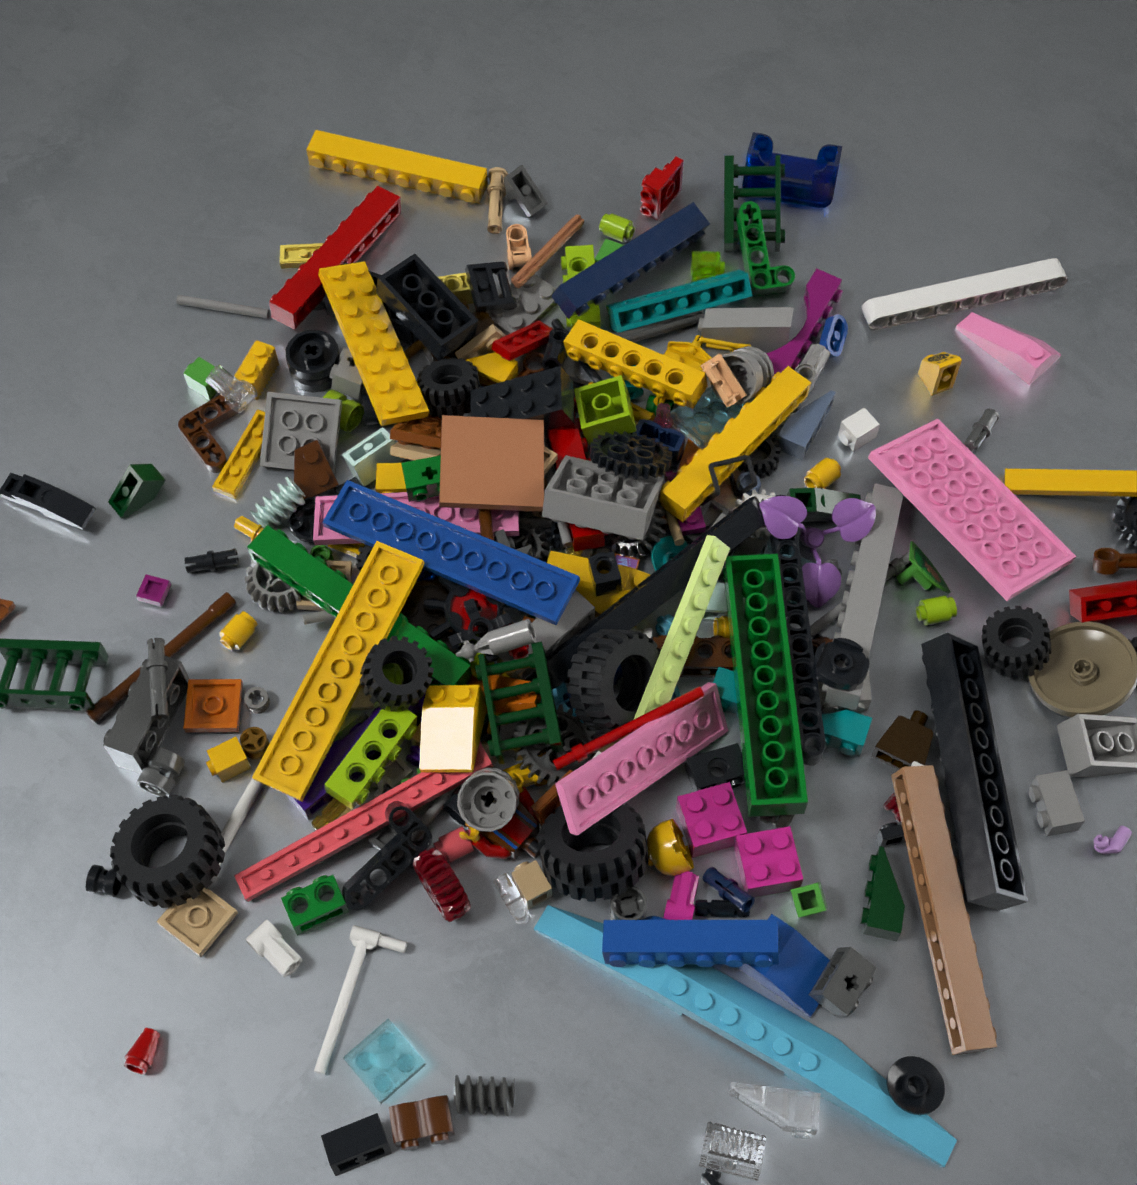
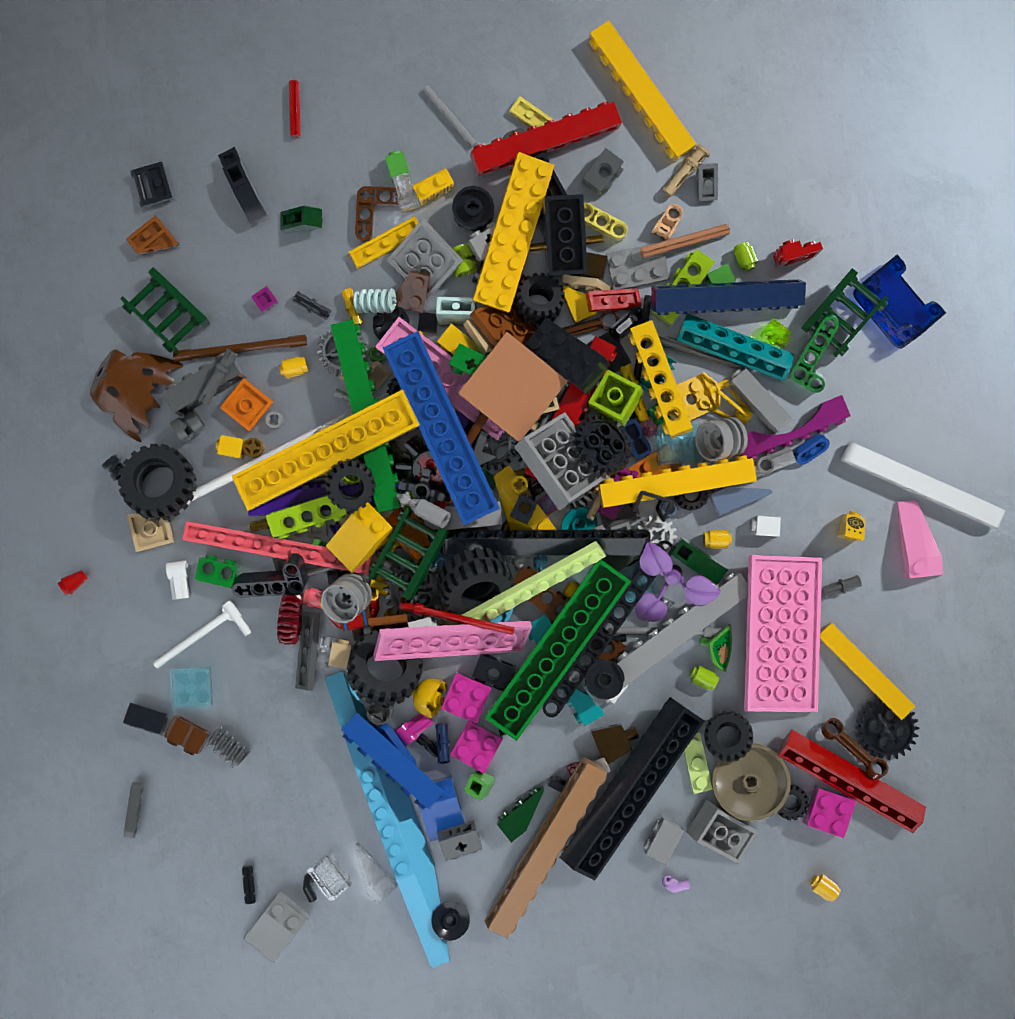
camera: 40 degrees right, 25 degrees up
black plate [465,262,517,311] -> none
light nougat hinge [700,353,747,407] -> none
none -> reddish brown piece [90,349,183,442]
none -> red axle [289,80,301,137]
none -> dark grey plate [295,612,321,691]
none -> yellow bush [511,476,528,494]
none -> dark grey brick [582,148,624,196]
none -> yellowish green plate [684,732,713,794]

